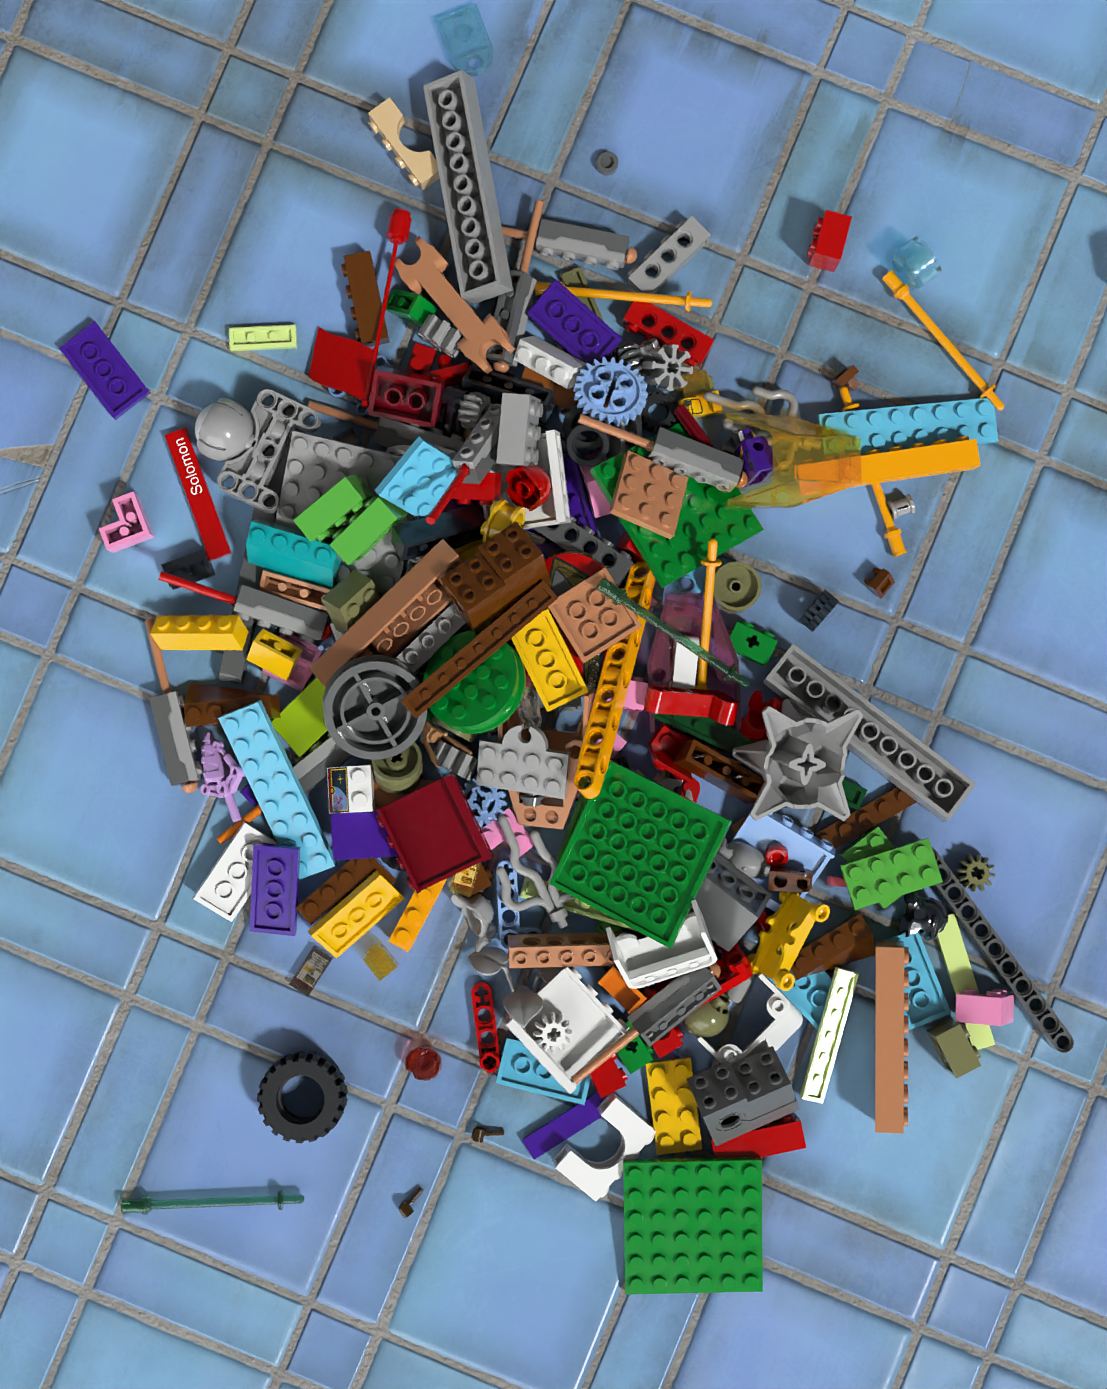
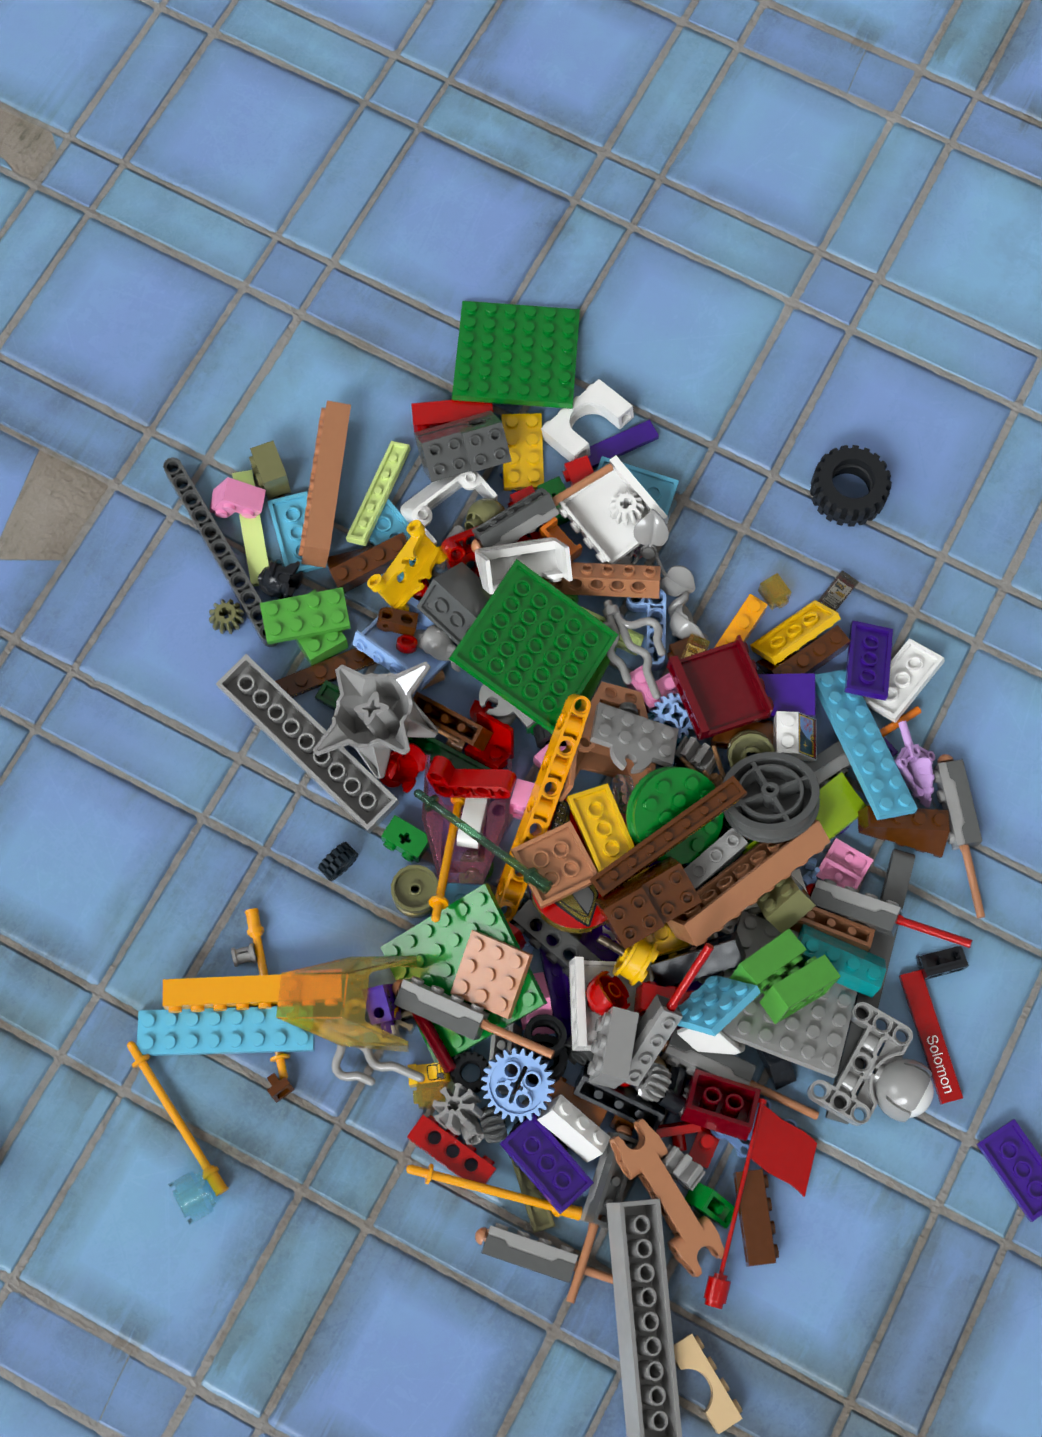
camera: 175 degrees left, 15 degrees down
bright pink brick [99,491,155,553] -> none
clear green bar [121,1189,304,1215] -> none
yellow brick [150,614,249,650] -> none
yellowish green tile [229,324,298,351] -> none
yellow brick [246,629,303,681] -> none
dark brown hand [399,1187,424,1218] -> none
clear red hair [405,1046,442,1081] -> none
red beam [471,981,501,1073] -> none
dark brown hand [471,1127,504,1143] -> none
dark grey tile [596,151,618,176] -> none
light grey brick [627,216,711,294] -> none
red brick [806,210,852,272] -> none
coral tile [826,876,847,888] -> none
reddish brown tile [864,567,895,599] -> none

